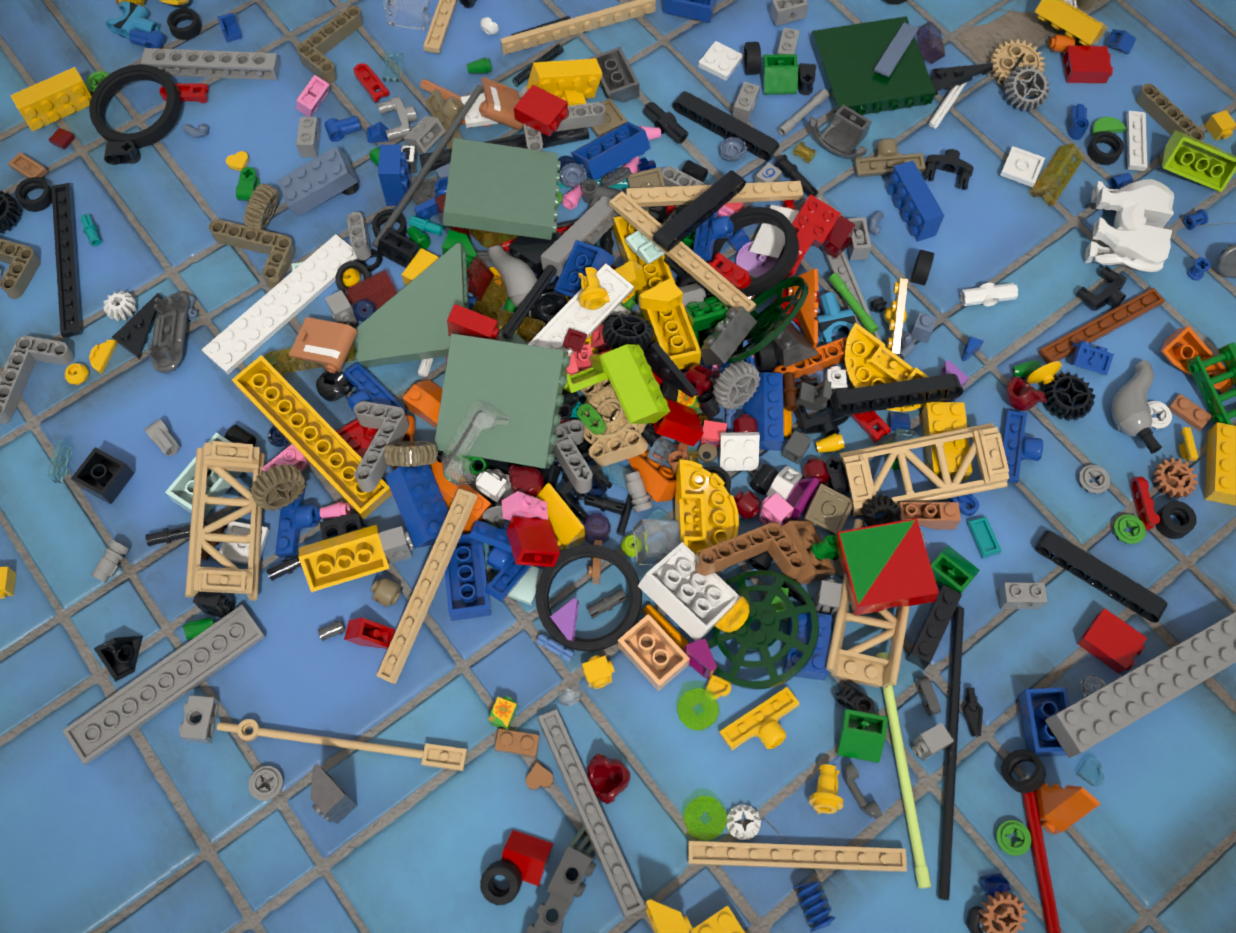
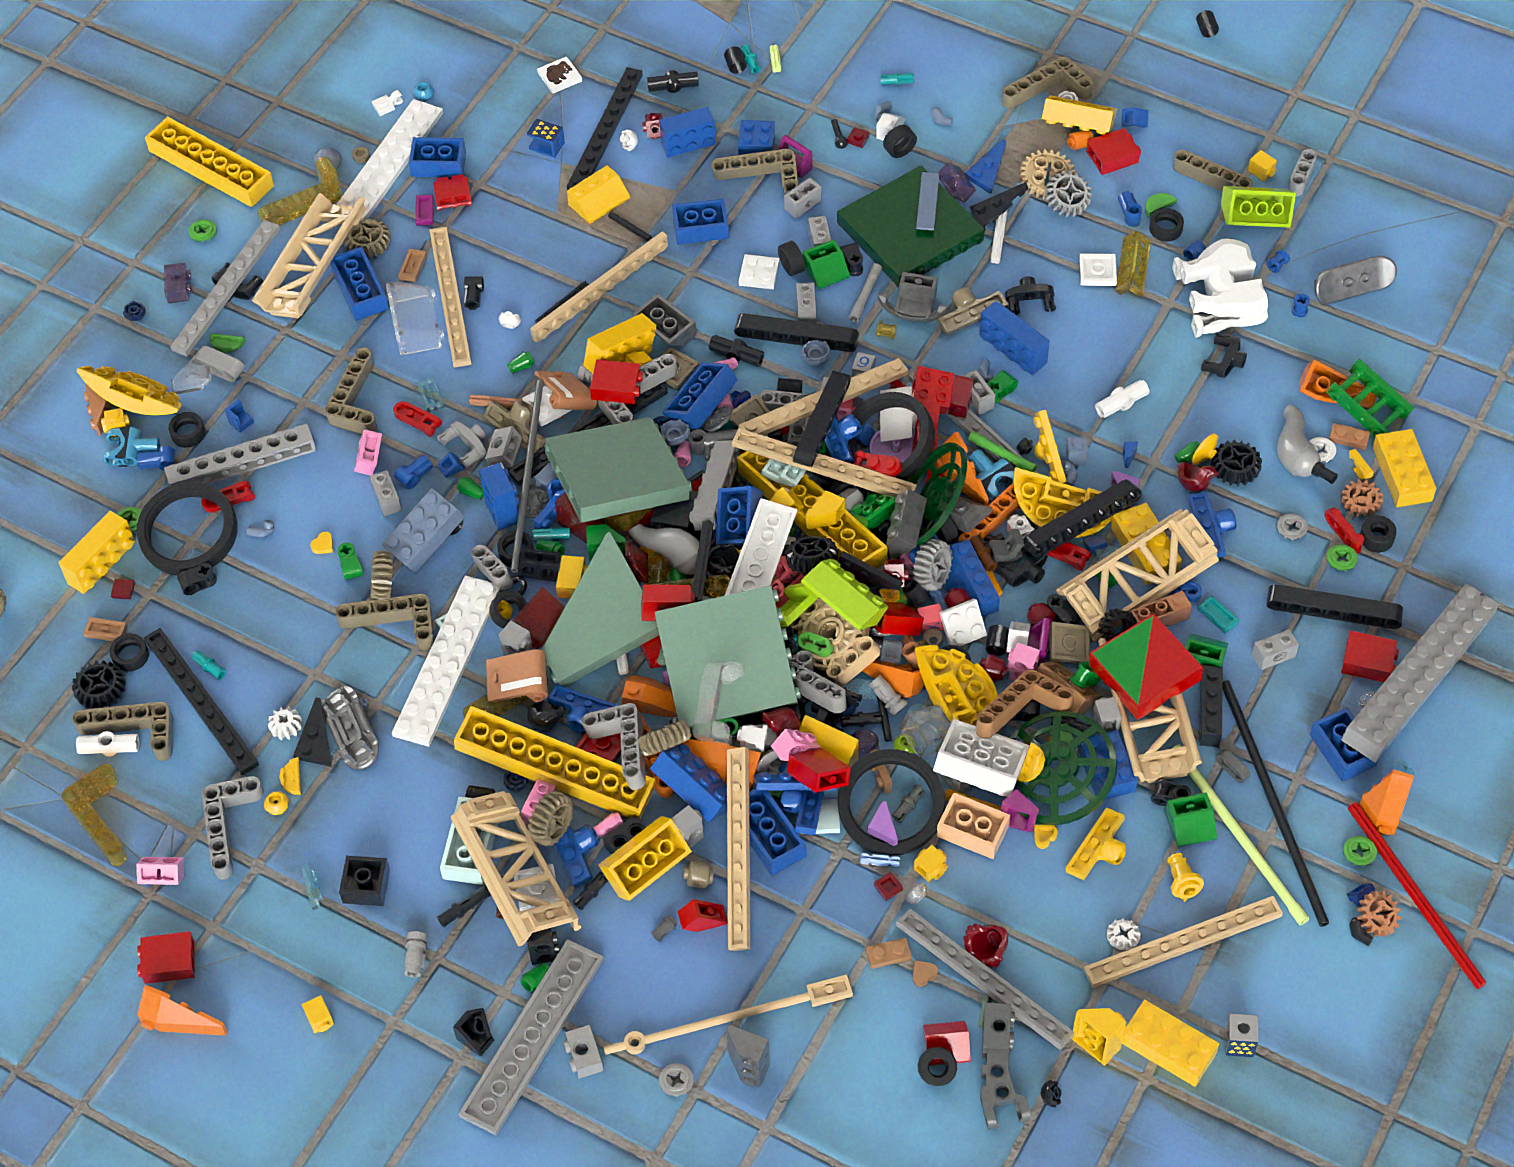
camera: 20 degrees left, 10 degrees down
light grey piece [144,419,180,457] -> none
dark blue plate [353,299,376,322] -> none
brick [488,696,518,730] -> none
black piece [512,43,564,87] -> none
dark red tile [563,328,587,353] -> none
yellow piece [578,267,610,310] -> none
clear neon green plate [677,688,720,731] -> none
clear neon green plate [684,796,727,841] -> none
black pin [774,154,819,197] -> none
dark grey brick [782,430,812,465] -> none
blue piece [794,881,836,932] -> none
yellow cone [815,433,845,453] -> none
dark grey bar [844,762,882,819] -> none
black tyre [911,249,934,286] -> none
light grey brick [911,723,954,762] -> none
black piece [963,688,983,737] -> none
black tyre [1001,749,1046,793] -> none
dark orange tile [1038,287,1165,364] -> none
blue bracket [1071,341,1114,375] -> none
white plate [1126,111,1147,171] -> none
none -> dark red plate [874,872,903,901]
none -> blue wing [965,139,1007,194]
none -> green piece [987,370,1018,404]

